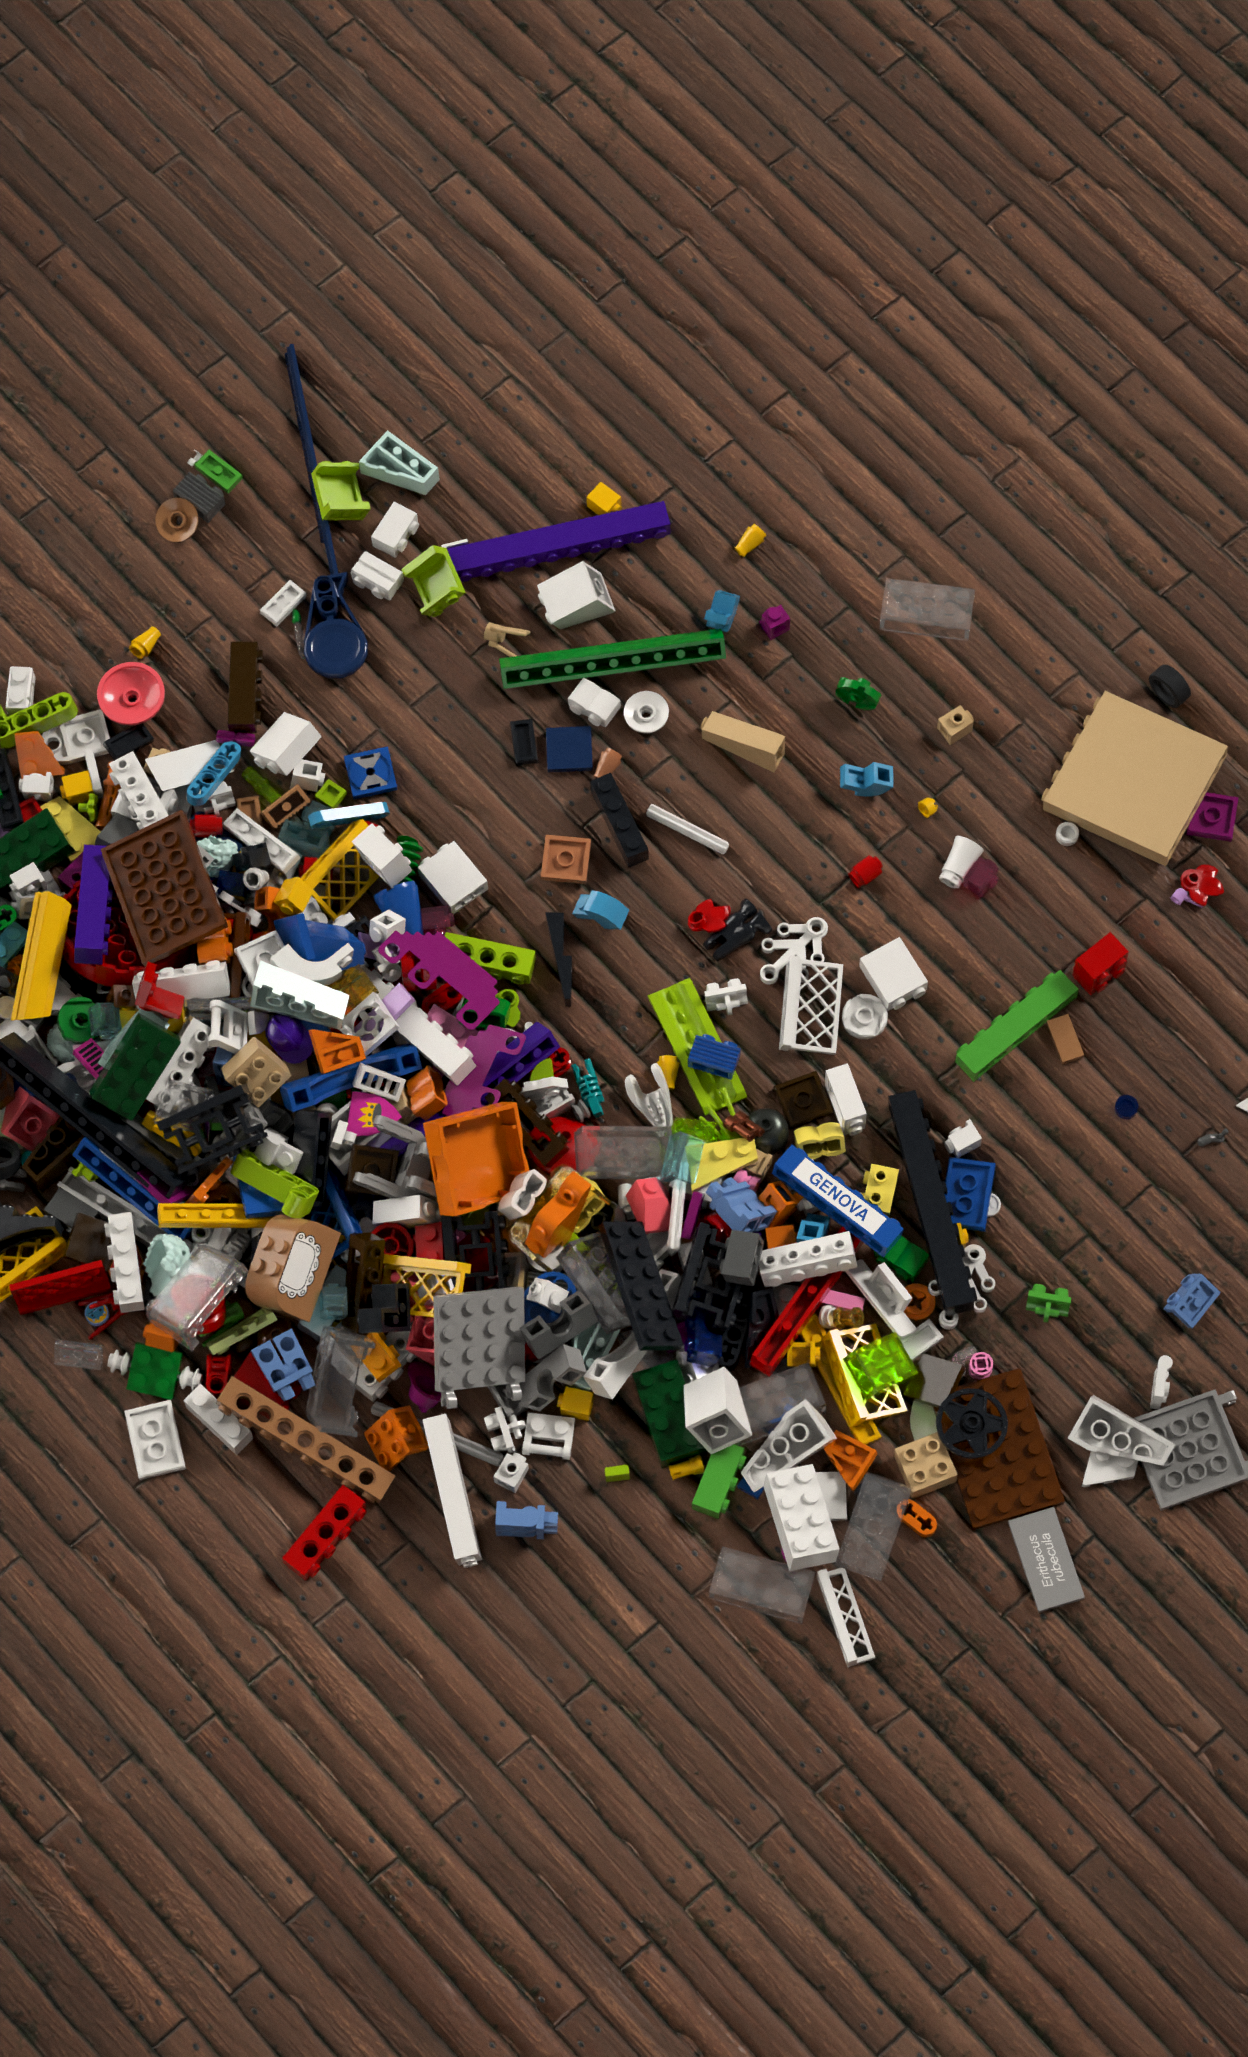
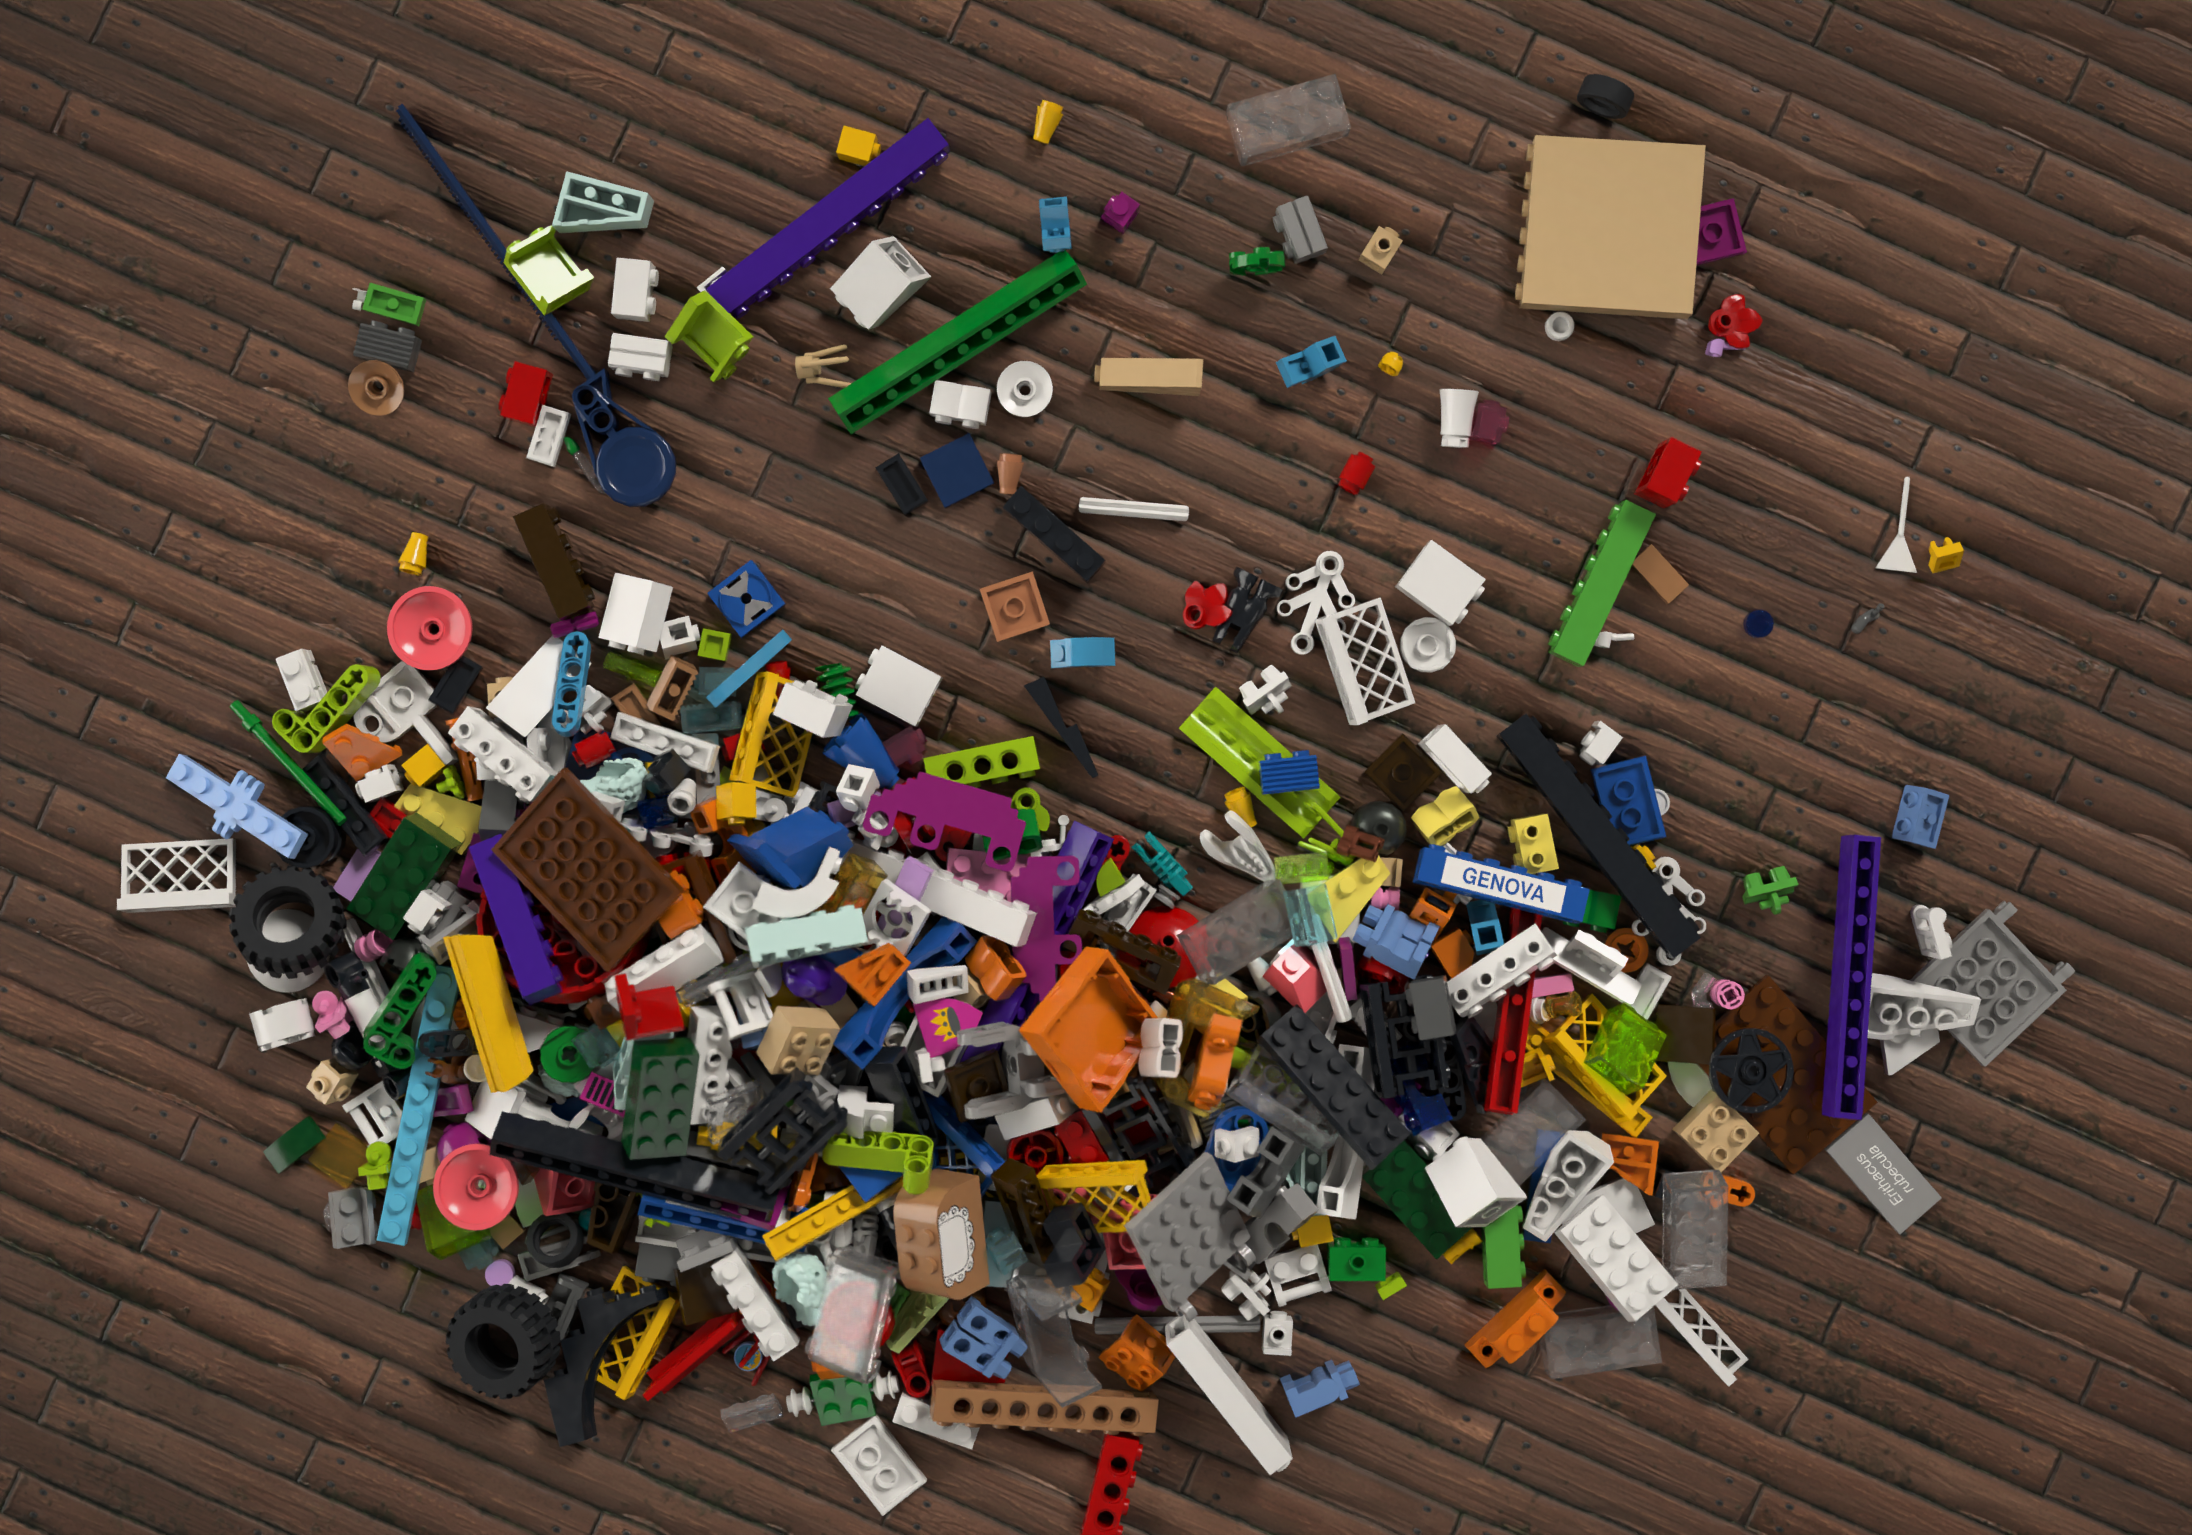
camera: 30 degrees left, 20 degrees up
none -> red brick [499,361,553,427]
none -> light grey bracket [676,1230,738,1272]
none -> light grey brick [1273,196,1328,264]
none -> green brick [1327,1238,1386,1281]
none -> orange brick [1464,1269,1566,1368]
none -> white hand [1594,631,1634,648]
none -> dark purple brick [1822,835,1881,1120]

